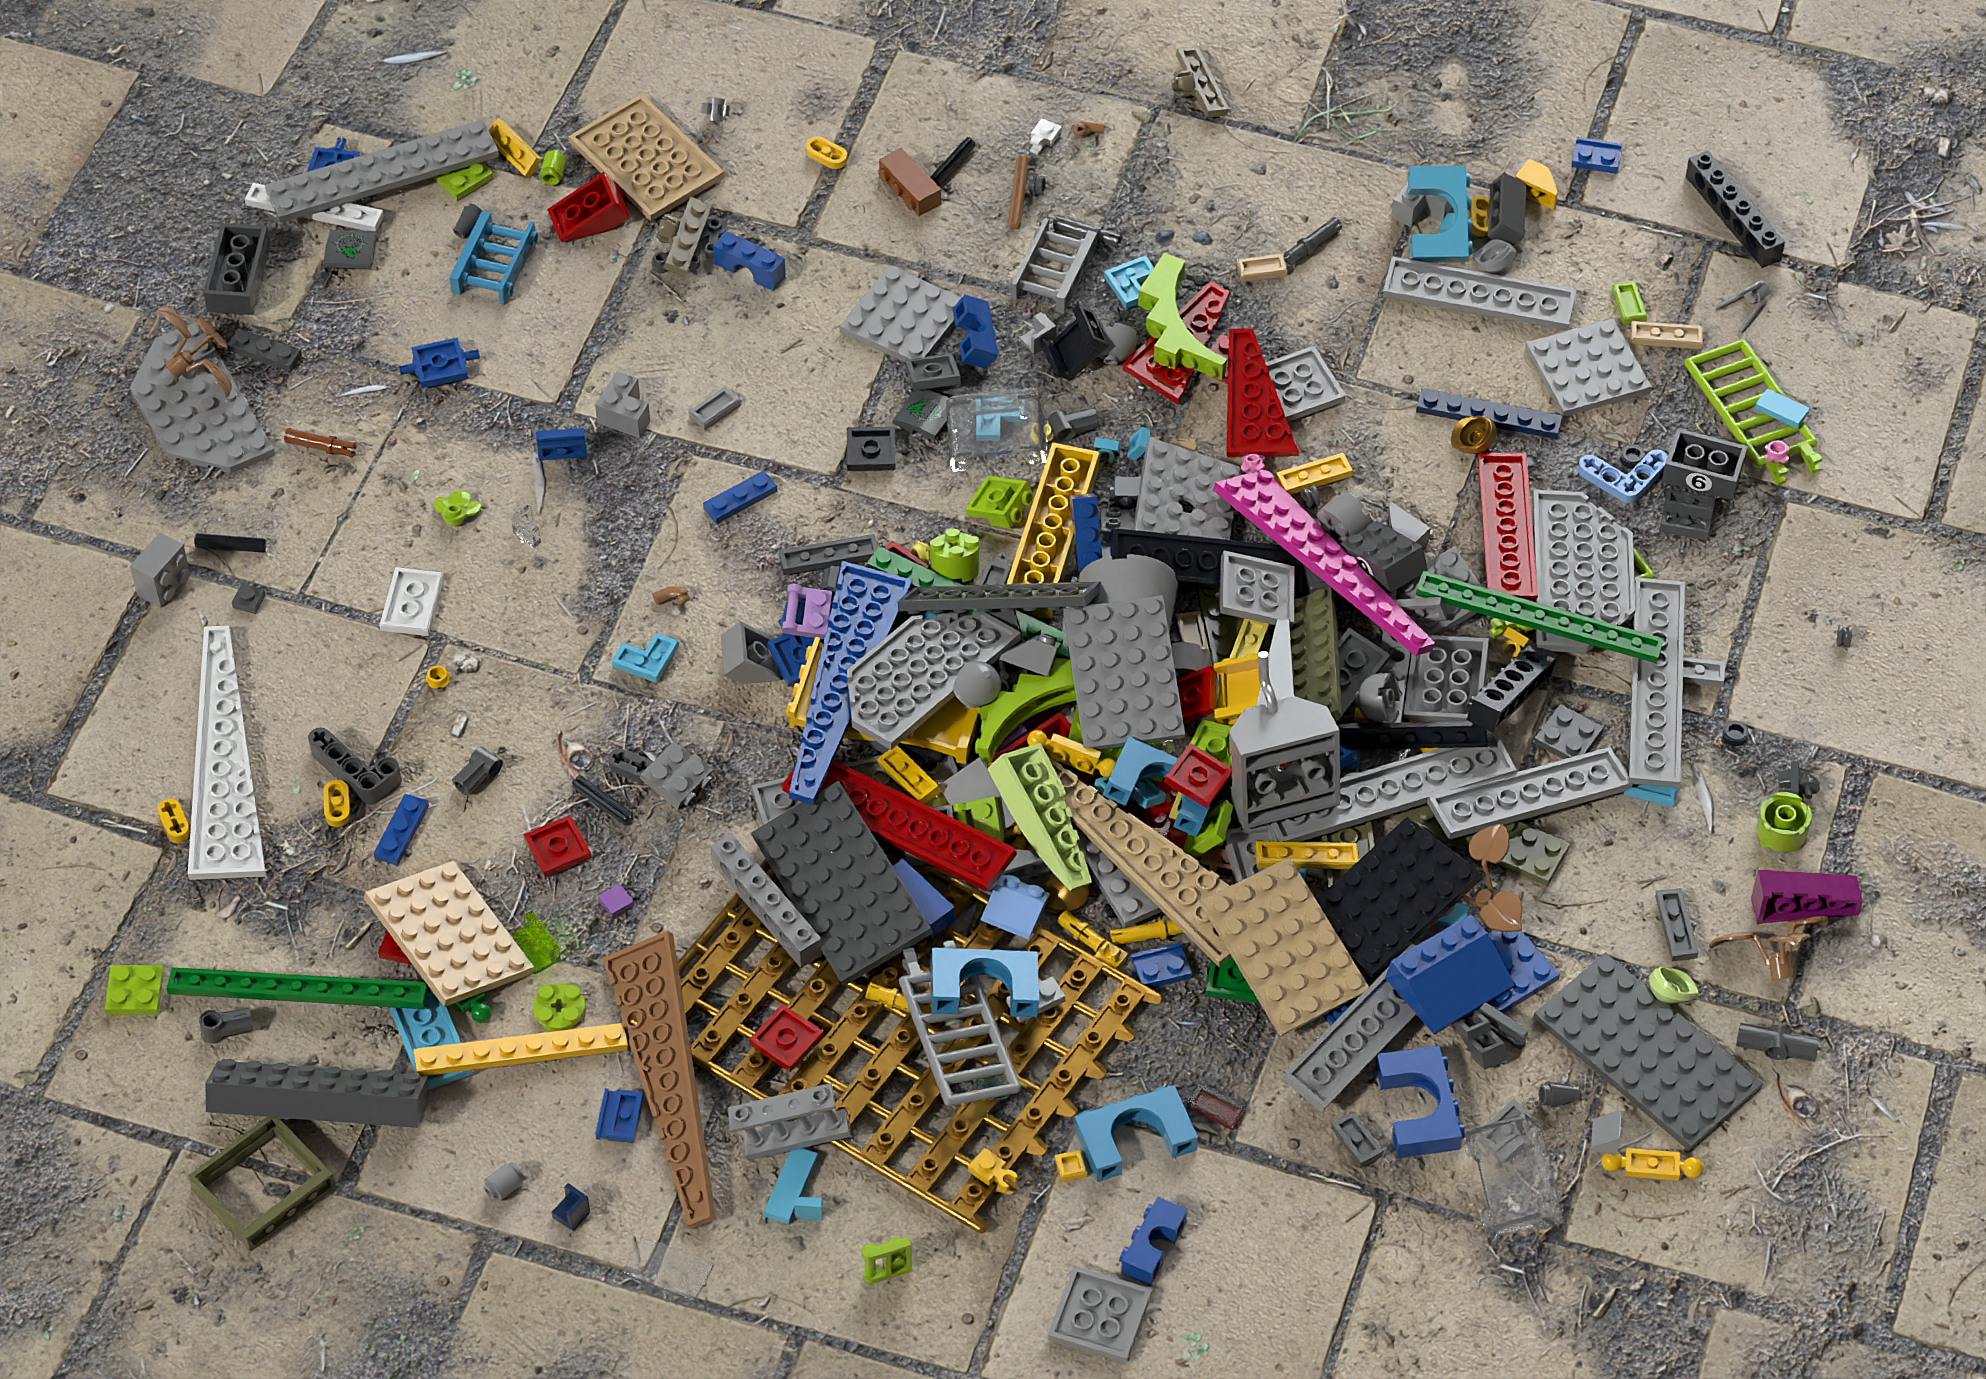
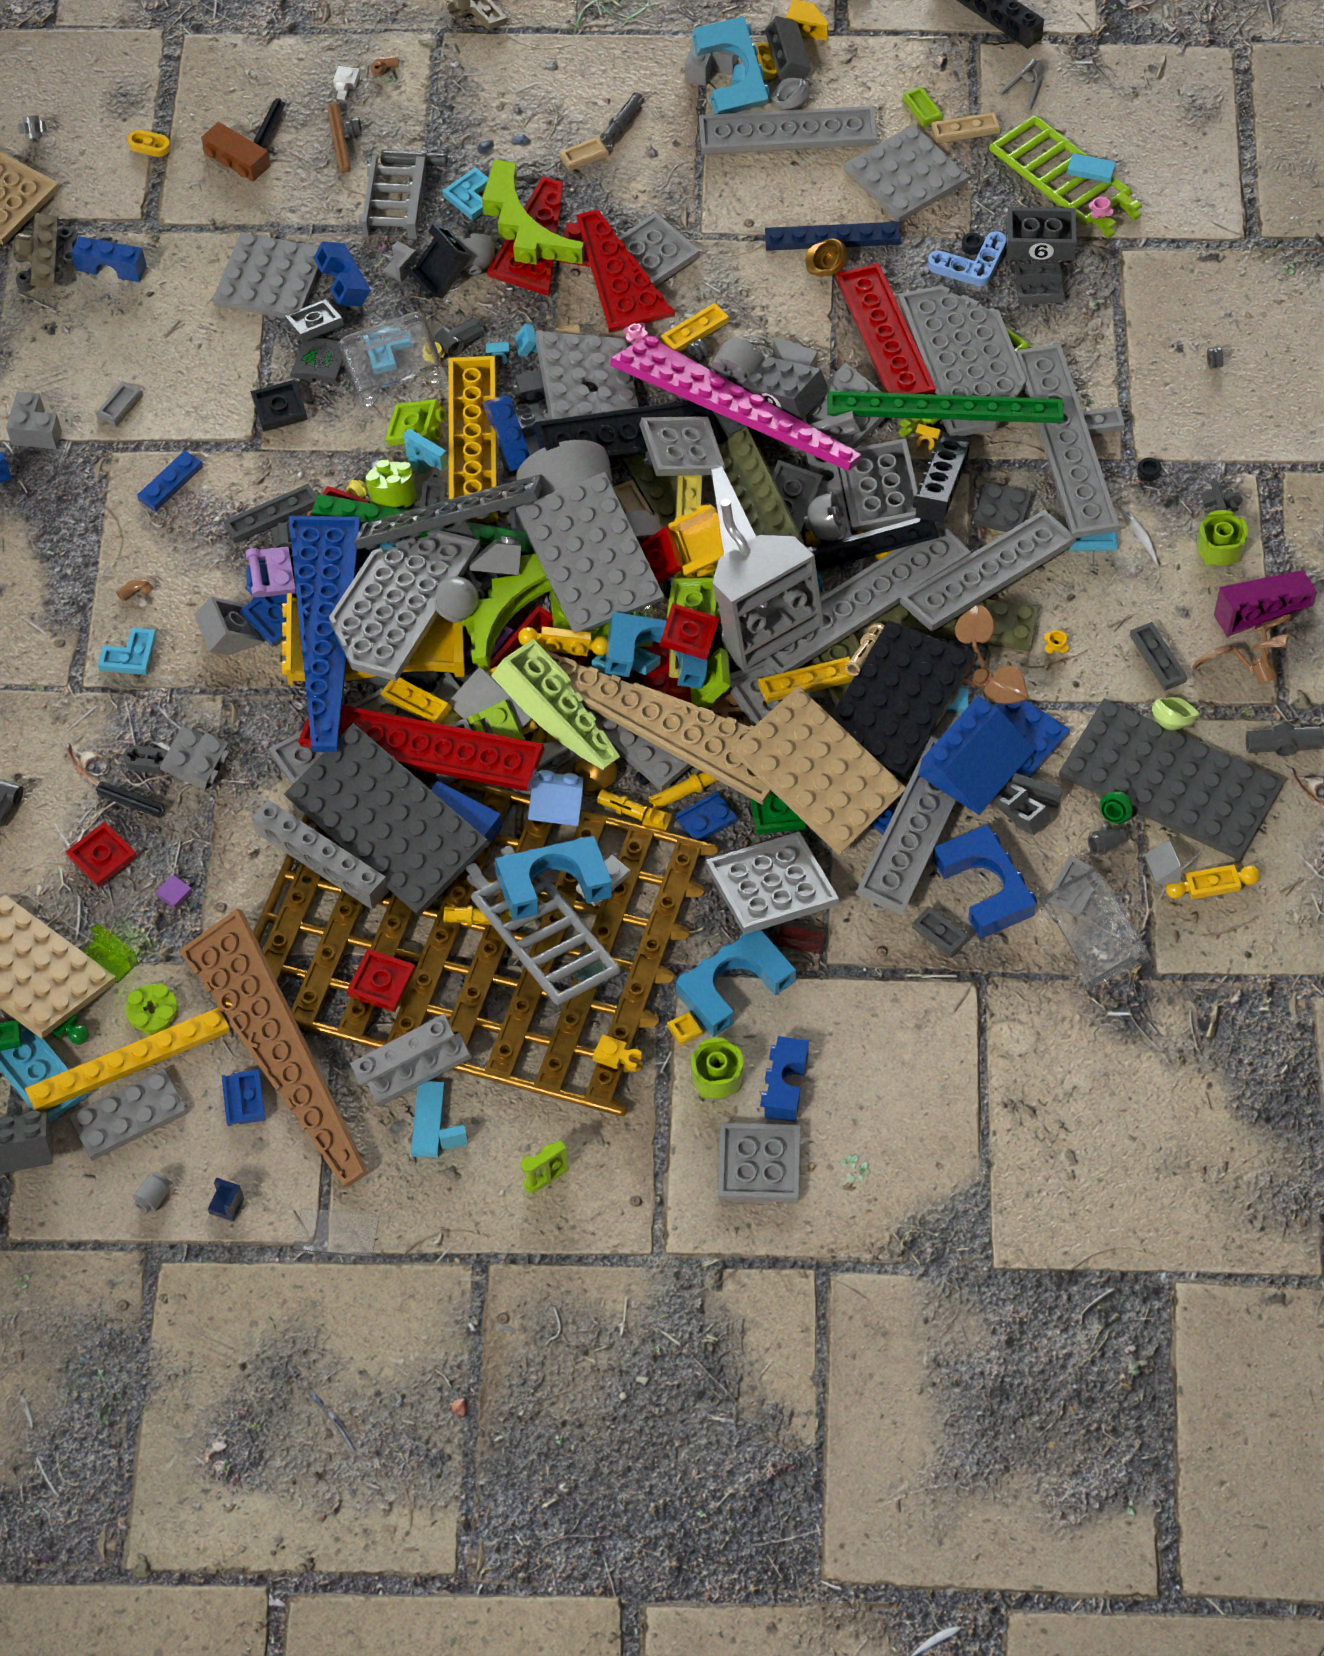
camera: 15 degrees left, 5 degrees up
none -> light grey plate [68,1068,187,1161]
none -> medium azure plate [403,429,448,474]
none -> lime brick [691,1038,743,1099]
none -> light grey plate [706,832,839,935]
none -> tan pin [845,623,885,676]
none -> yellow plate [1044,630,1069,654]
none -> green cone [1099,791,1132,824]

